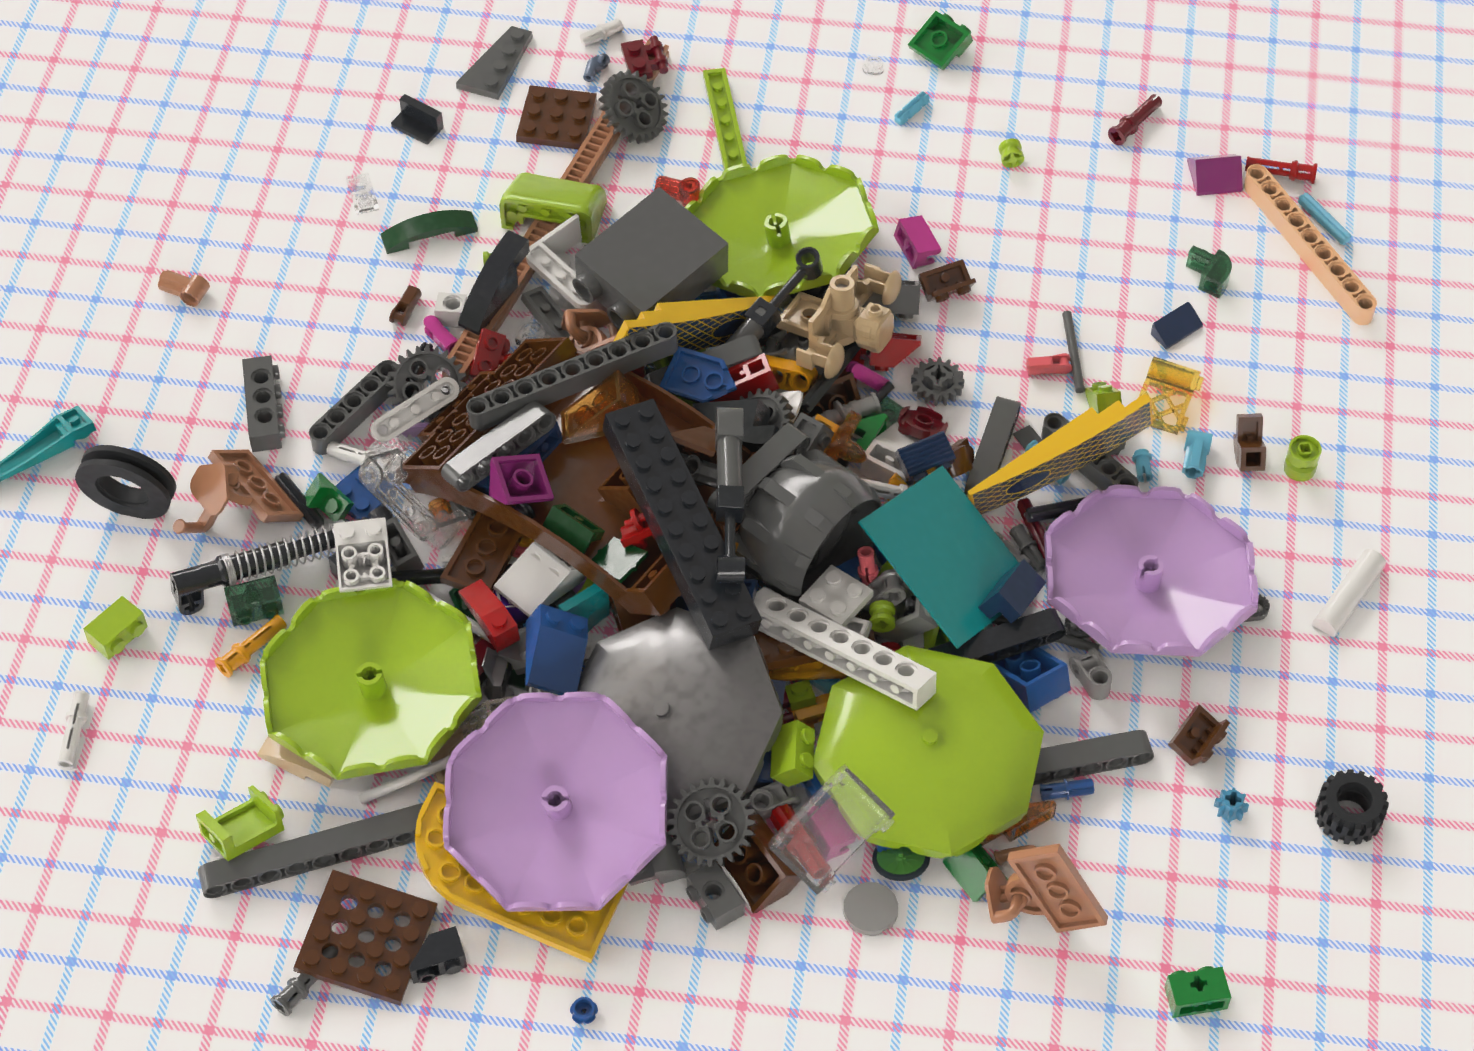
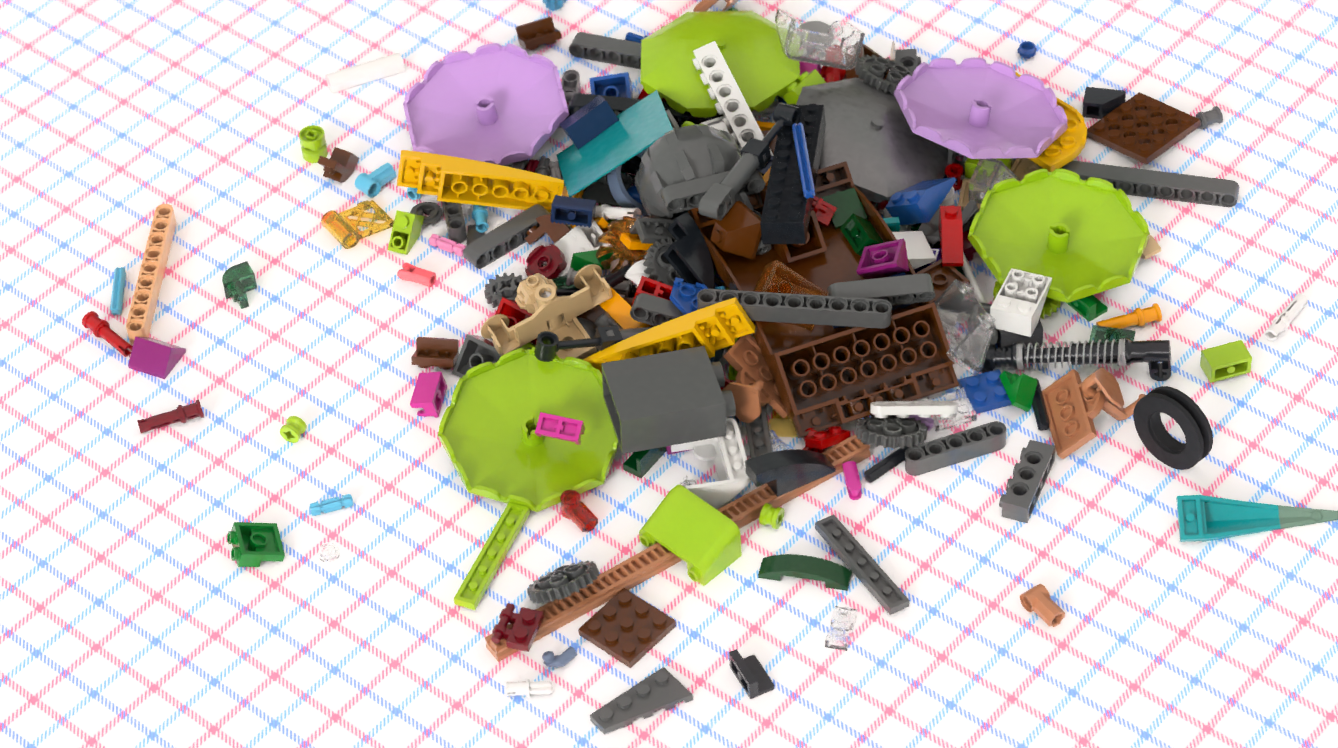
camera: 145 degrees left, 10 degrees down
lime panel [196,785,285,861] -> none
white pin [327,441,393,474] -> none
reddish brown bar [389,285,422,327] -> none
white brick [434,292,467,328] -> none
dark grey bar [1062,311,1085,394] -> none
dark blue slope [1150,302,1203,350] -> none
none -> bright pink axle [429,234,466,257]
none -> dark pink hinge [535,412,585,445]
none -> blue axle [792,122,815,199]
none -> dark grey plate [815,514,910,615]

